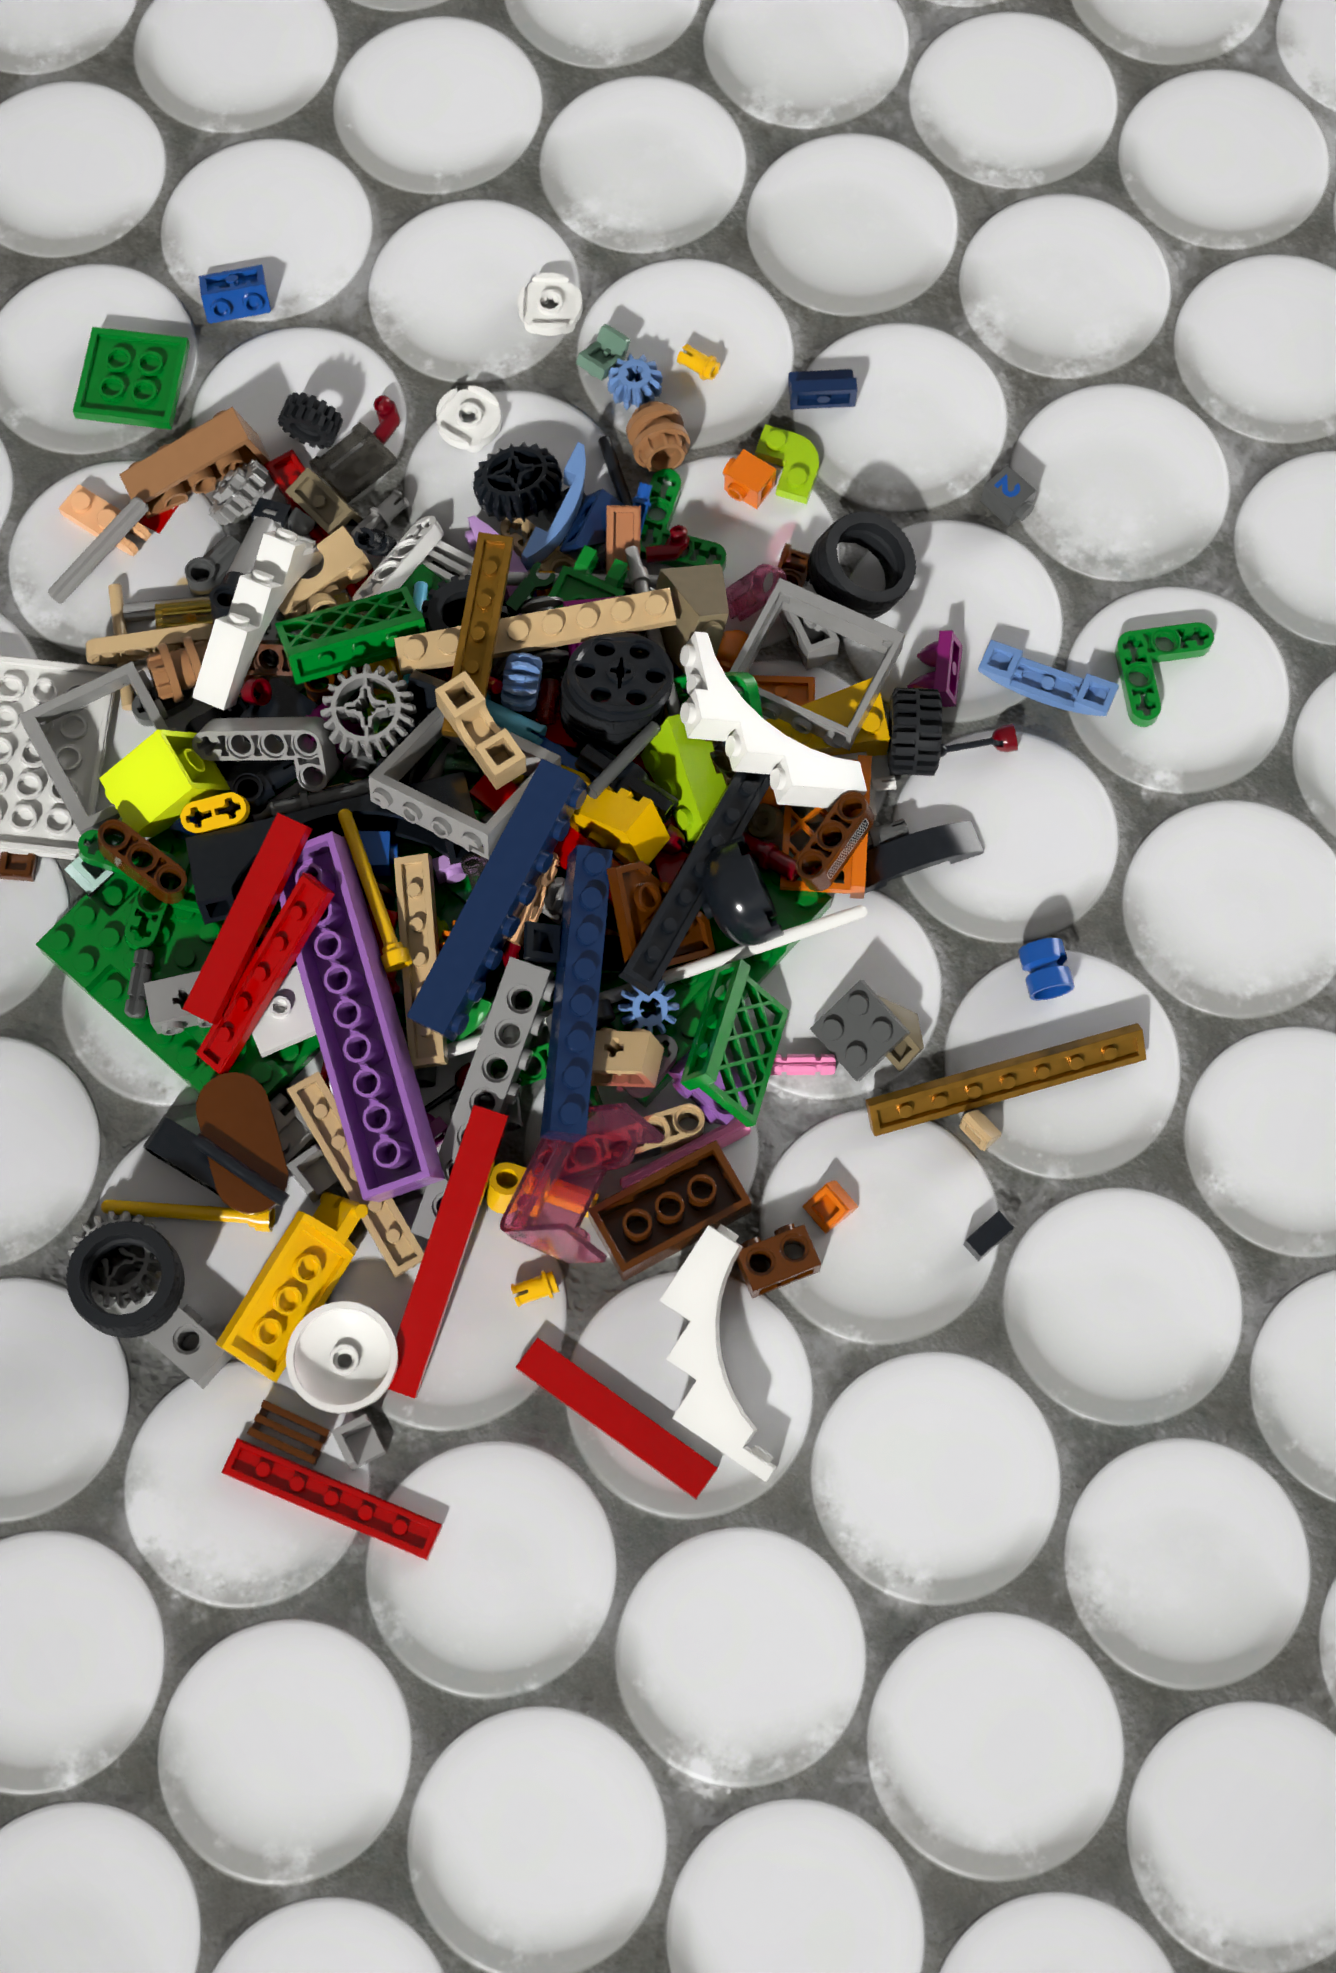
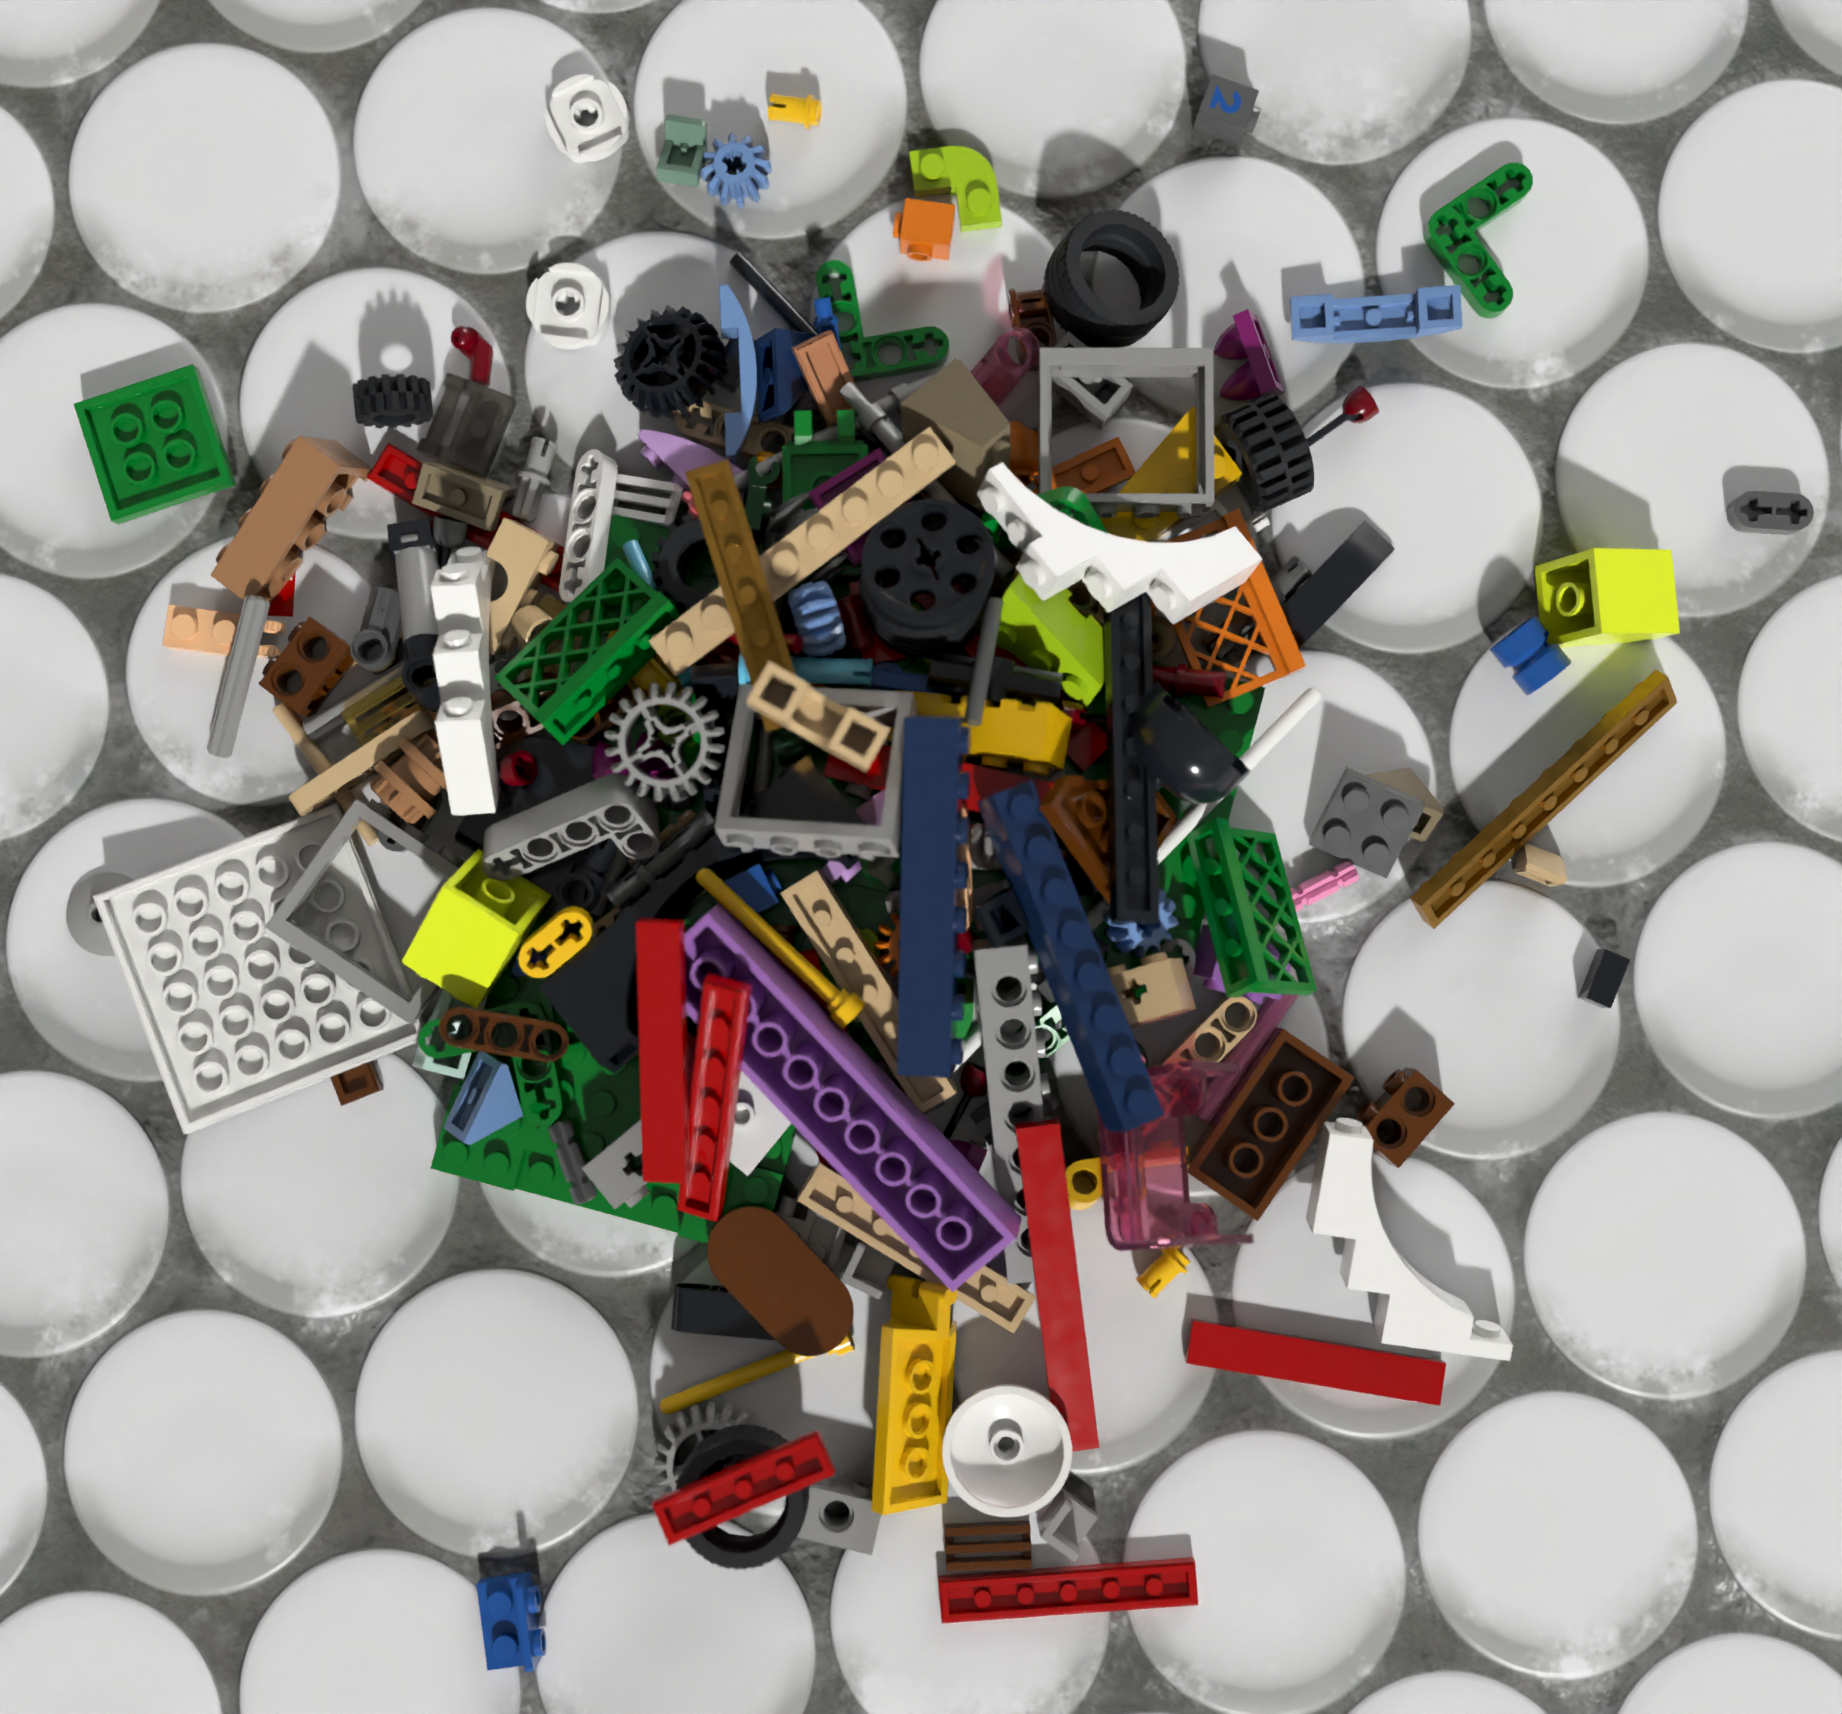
camera: 25 degrees left, 15 degrees up
black bar [191,1133,290,1207] -> none
blue bracket [199,265,271,324] -> none
light grey gear [209,459,269,526] -> none
black pin [354,527,397,557] -> none
medium nougat piece [626,401,690,472] -> none
dark red arm [646,525,690,563] -> none
dark blue panel [788,369,857,410] -> none
reddish brown beam [795,791,874,892] -> none
orange slope [802,1180,858,1234] -> none
none -> reddish brown brick [259,616,355,718]
none -> medium blue slope [443,1051,523,1145]
none -> red tile [652,1429,836,1546]
none -> neon yellow slope [1534,548,1680,648]
none -> dark grey beam [1726,491,1814,535]

